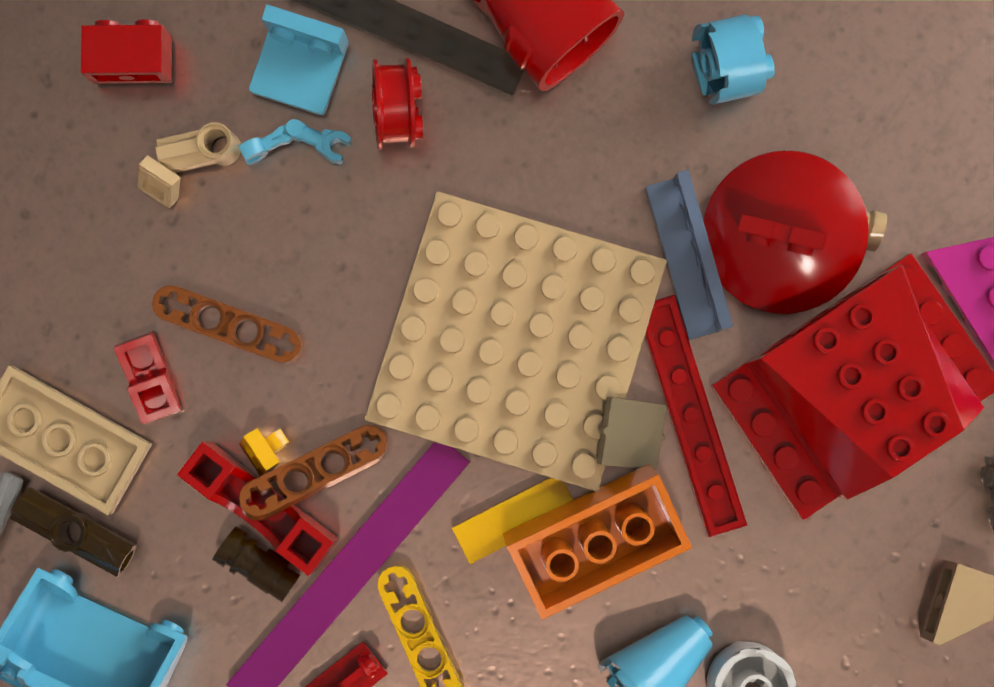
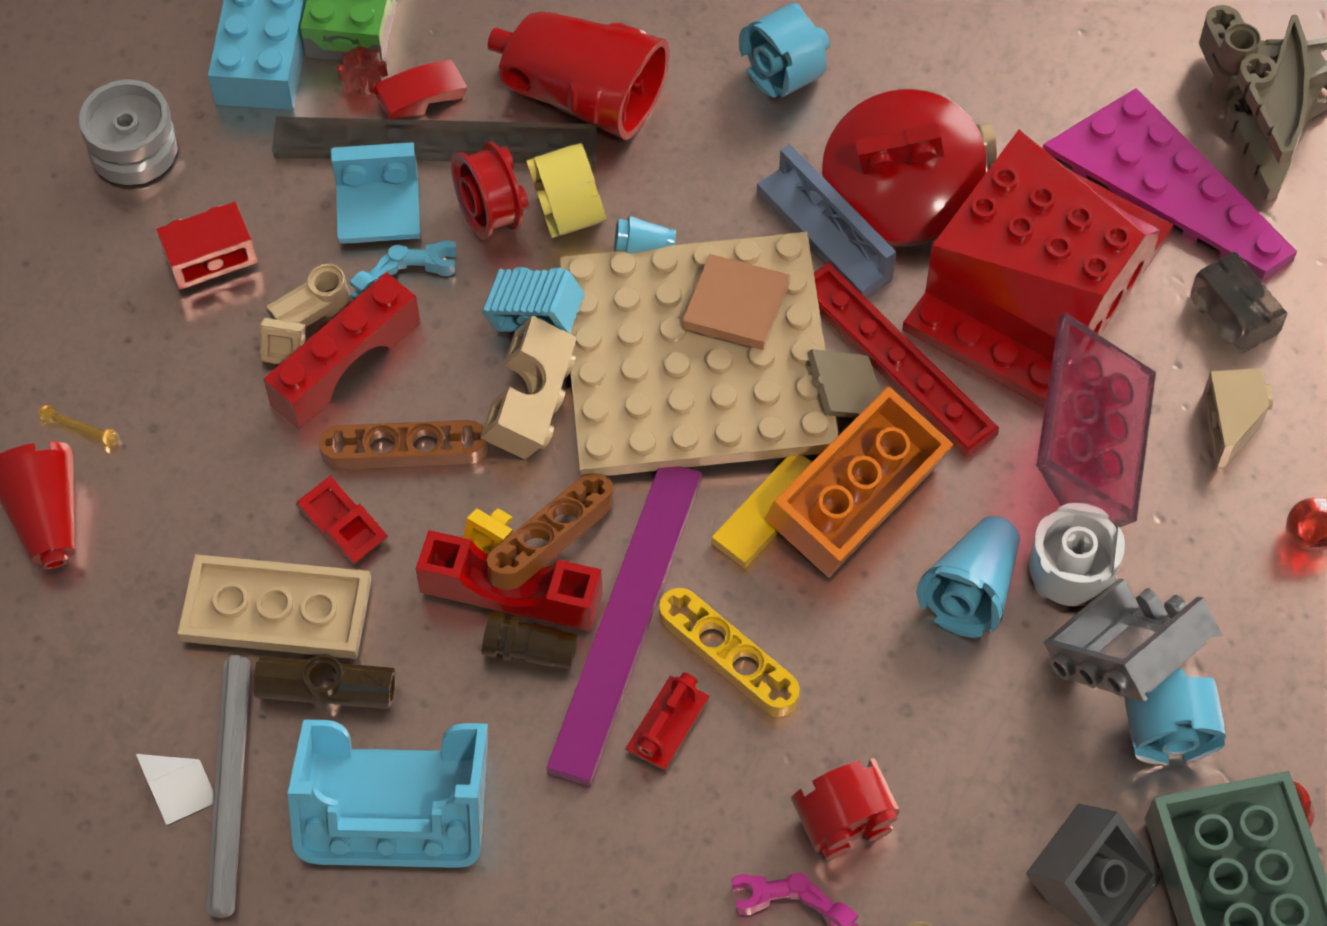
camera: 25 degrees left, 25 degrees down
none -> red arch [263,272,421,430]
none -> tan arch [480,315,577,460]
none -> medium azure brick [482,267,584,333]
none -> light yellow brick [526,143,607,238]
none -> medium azure cone [614,216,676,254]
none -> nougat tile [682,254,790,350]
none -> clear pink slope [1036,312,1156,528]

